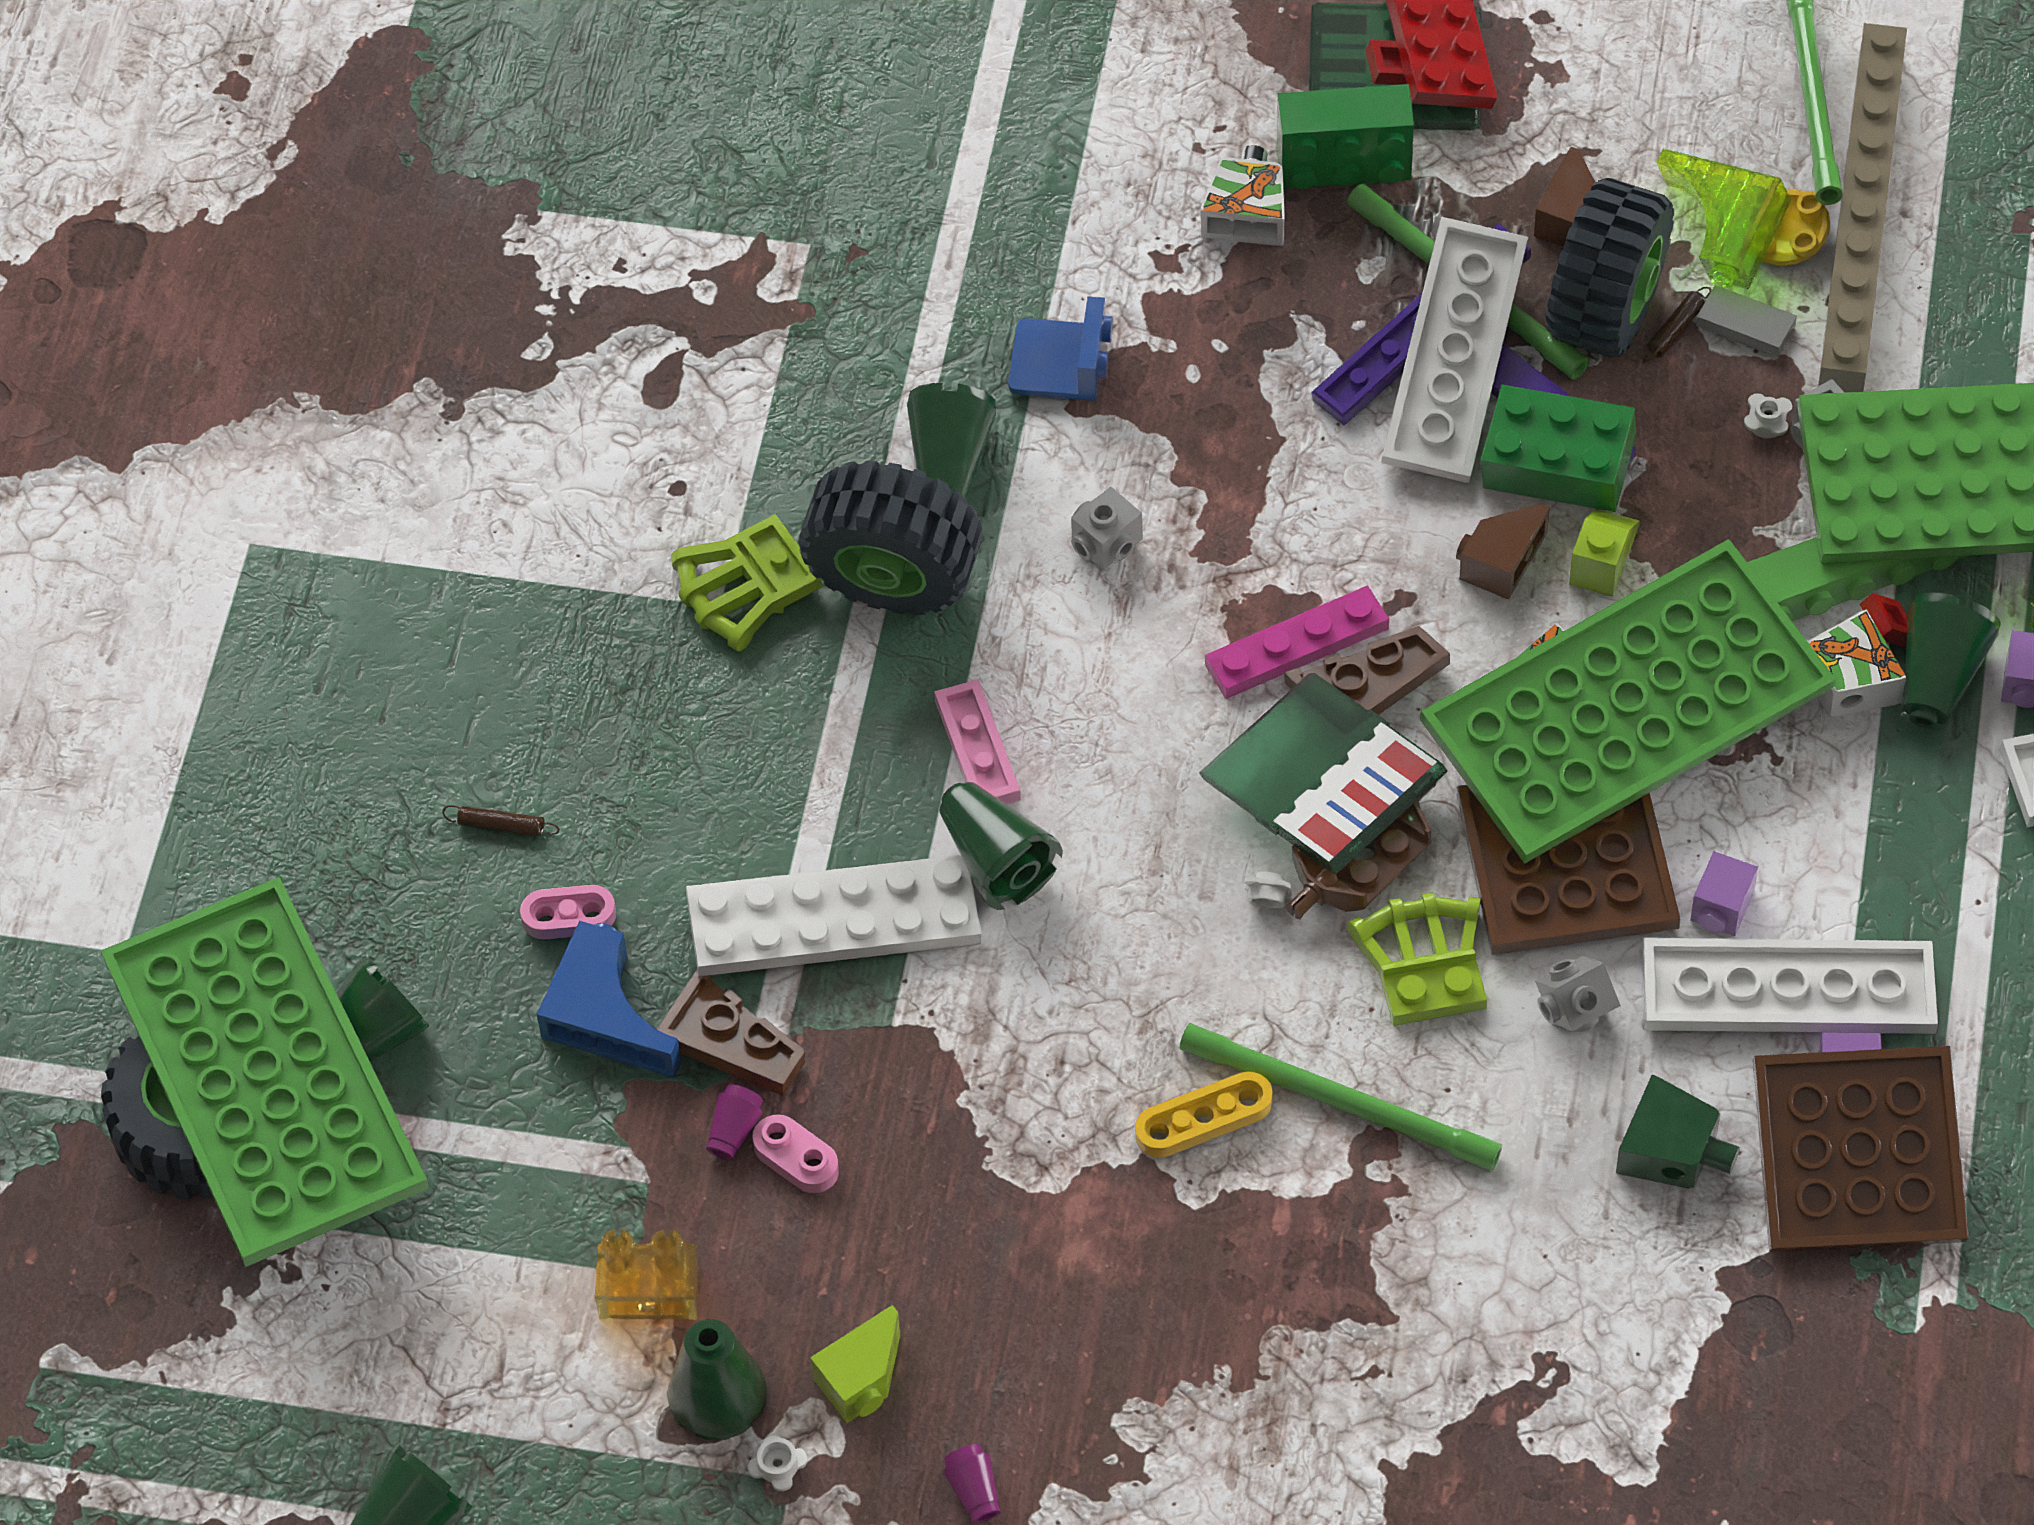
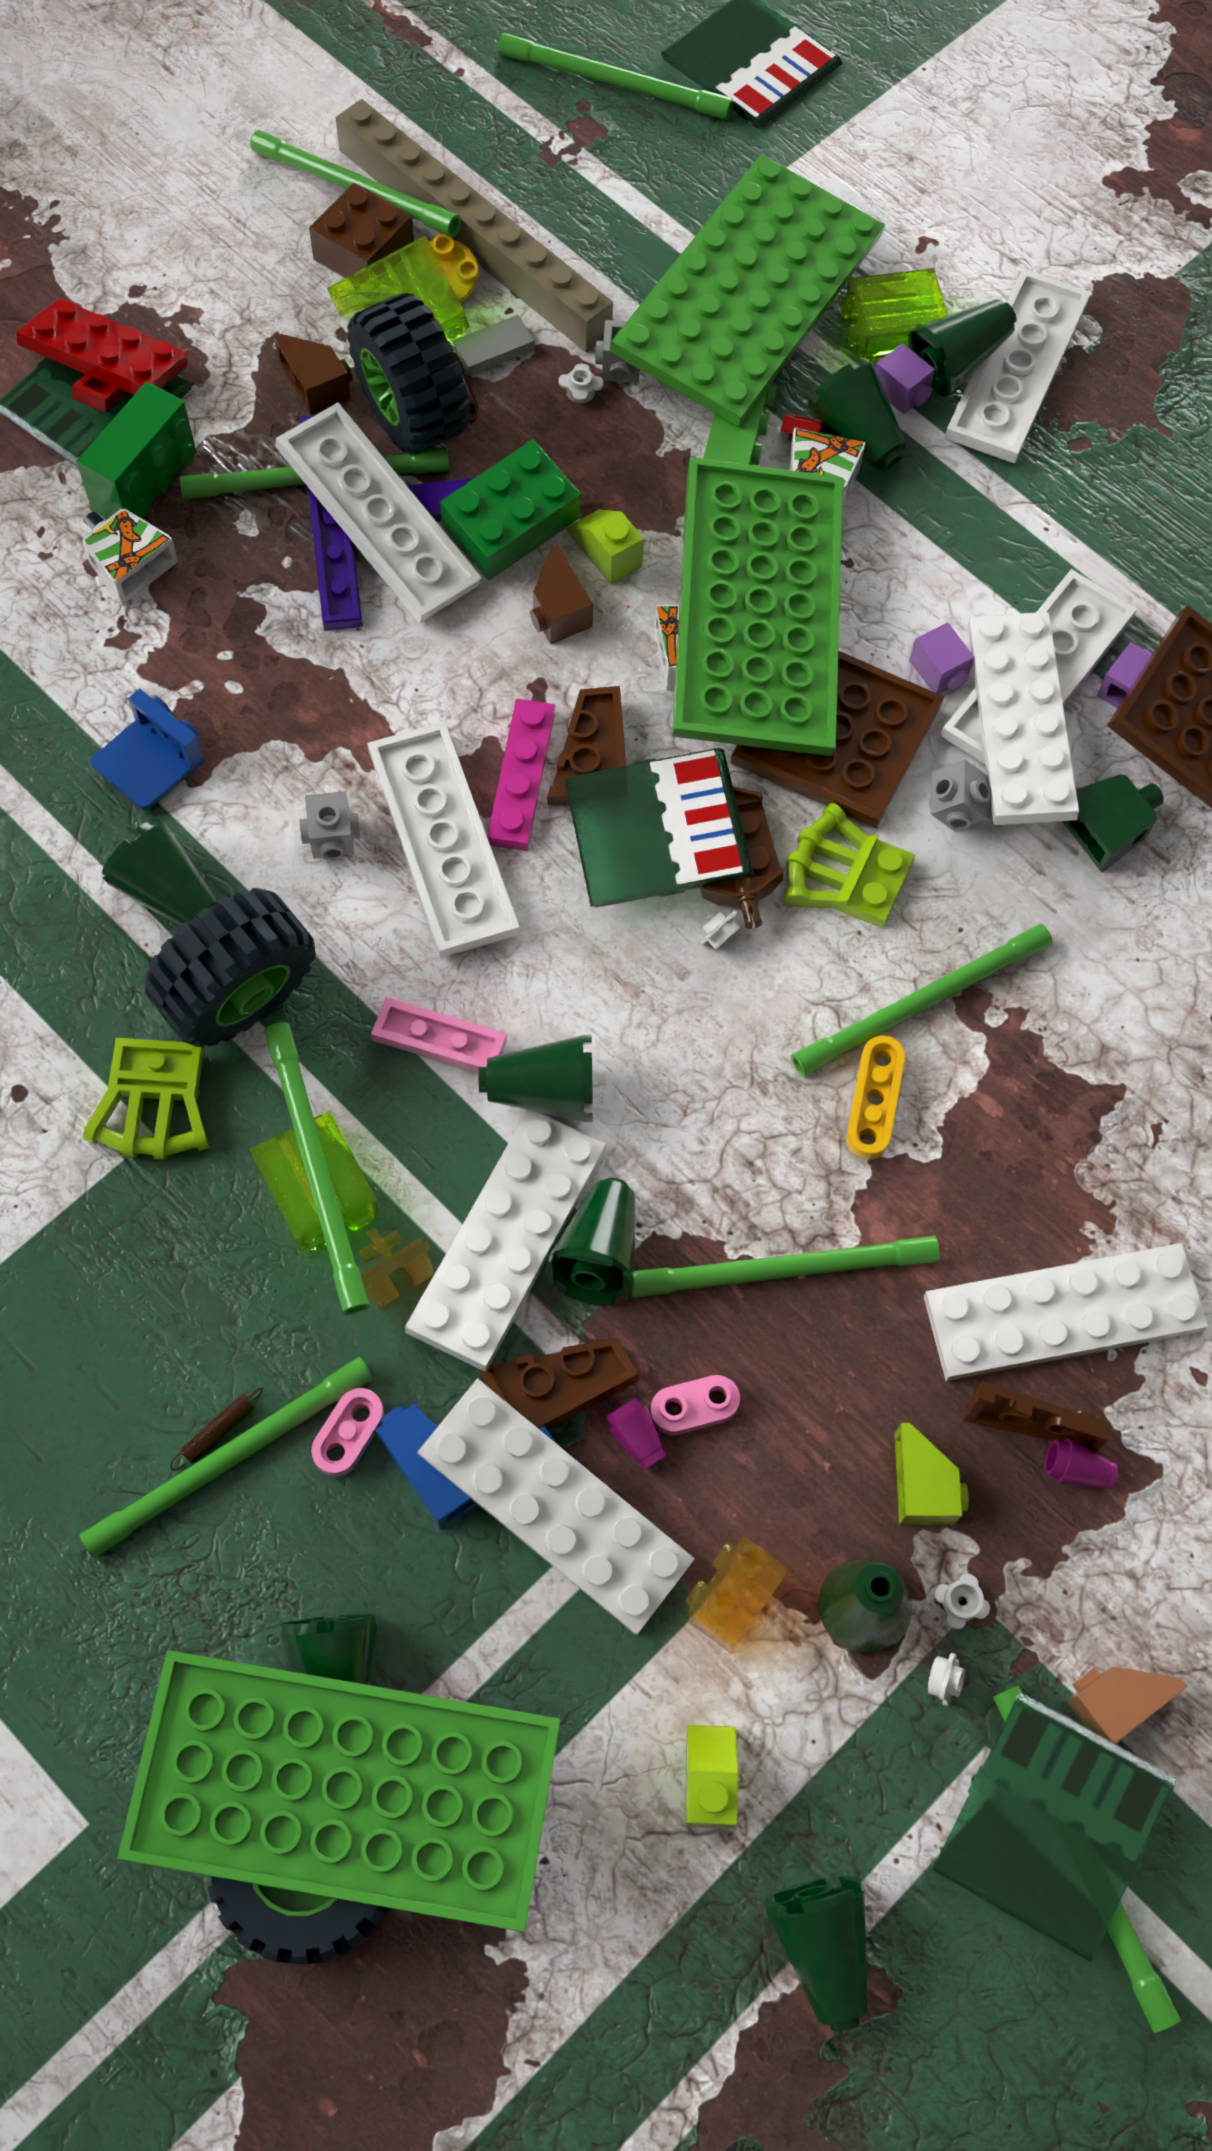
camera: 60 degrees left, 10 degrees up
none -> bright green piece [79,1356,374,1559]
none -> clear neon green brick [250,1110,379,1252]
none -> bright green piece [264,1022,370,1315]
none -> reddish brown brick [309,182,415,293]
none -> clear yellow hips [358,1228,435,1308]
none -> white plate [367,721,520,958]
none -> white plate [417,1379,695,1635]
none -> dark green cone [544,1178,636,1306]
none -> bright green piece [631,1236,940,1298]
none -> lime slope [684,1725,738,1829]
none -> white plate [923,1243,1208,1381]
none -> white plate [928,1653,965,1706]
none -> reddish brown wing [963,1381,1111,1451]
none -> white plate [968,612,1079,825]

